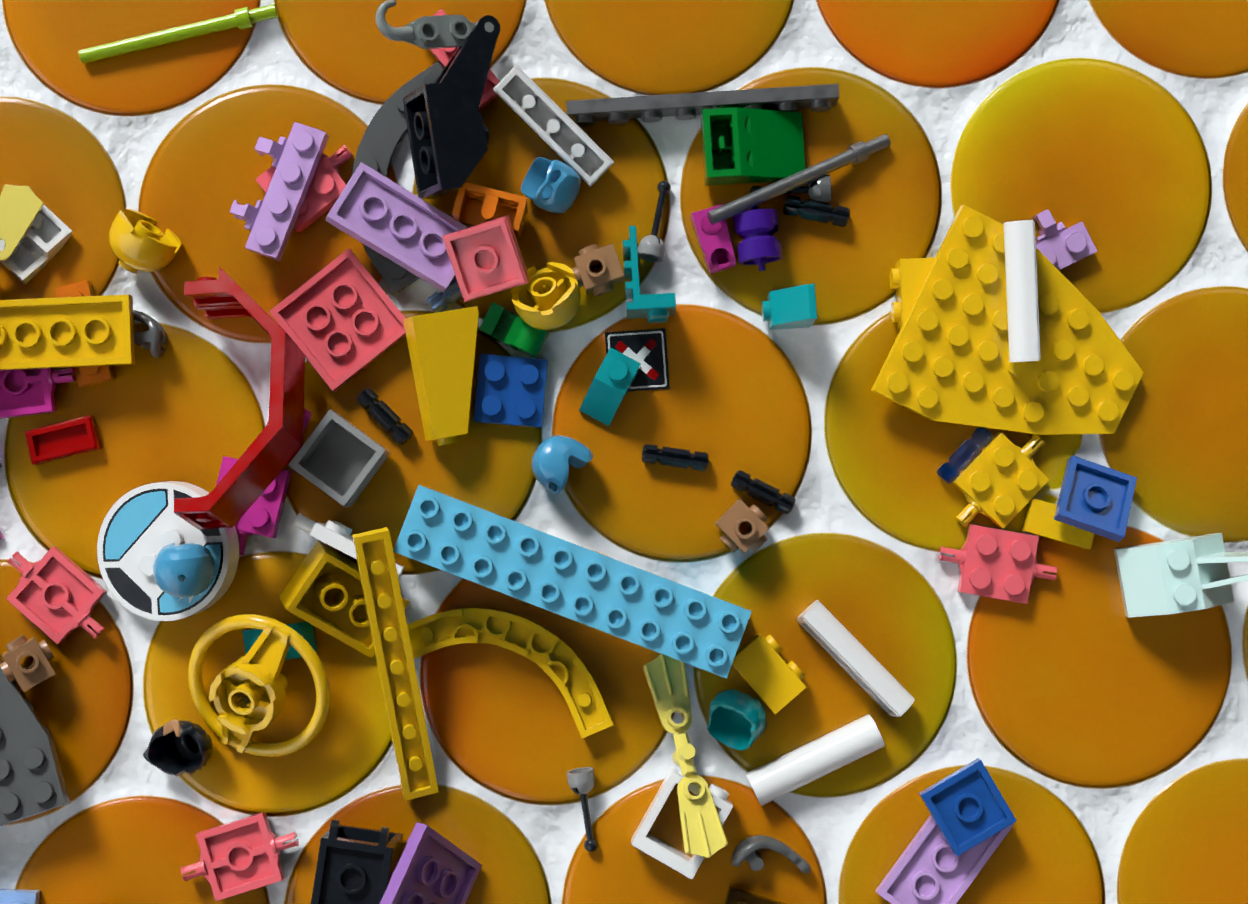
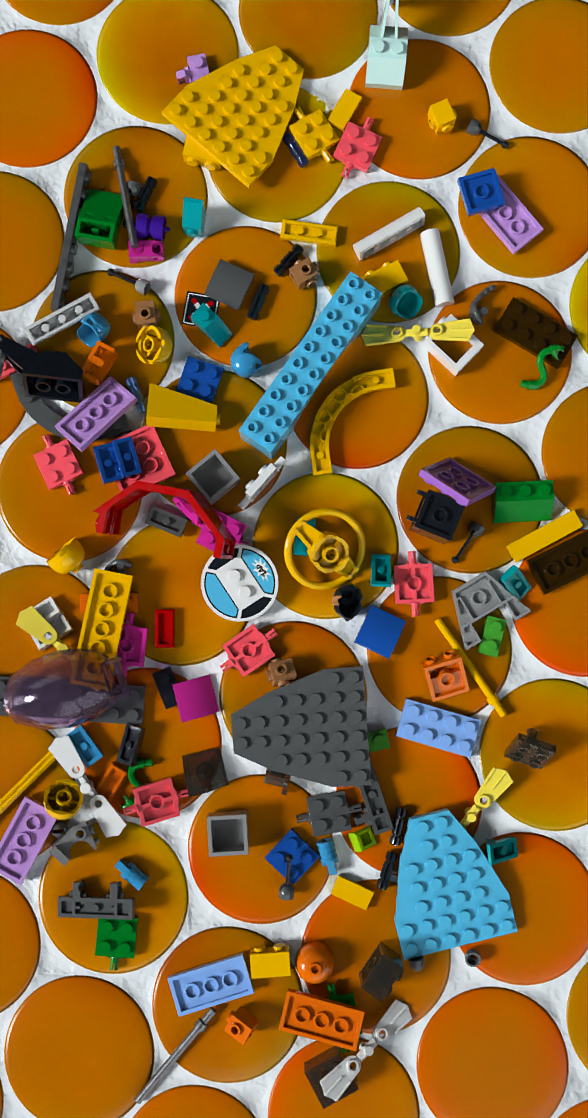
camera: 70 degrees left, 0 degrees up
dark azure helmet [153,543,215,597] -> none
lavender hinge [229,122,329,262] -> none
yellow slope [279,540,410,658] -> none
yellow plate [352,527,439,801] -> none
black axle [356,387,414,445] -> none
coral tile [442,215,530,302] -> none
leg [479,302,549,358] -> none
hinge [566,767,598,852] -> none
teal plate [623,226,676,323] -> none
white brick [1003,220,1041,362] -> none
blue plate [1054,455,1137,542] -> none
none -> blue slope [93,436,142,485]
none -> dark grey plate [145,505,188,538]
none -> dark grey slope [204,259,255,310]
none -> yellow tile [280,219,338,247]
none -> blue slope [354,605,406,659]
none -> teal slope [370,554,391,587]
none -> yellow brick [428,99,457,135]
none -> hinge [466,118,509,149]

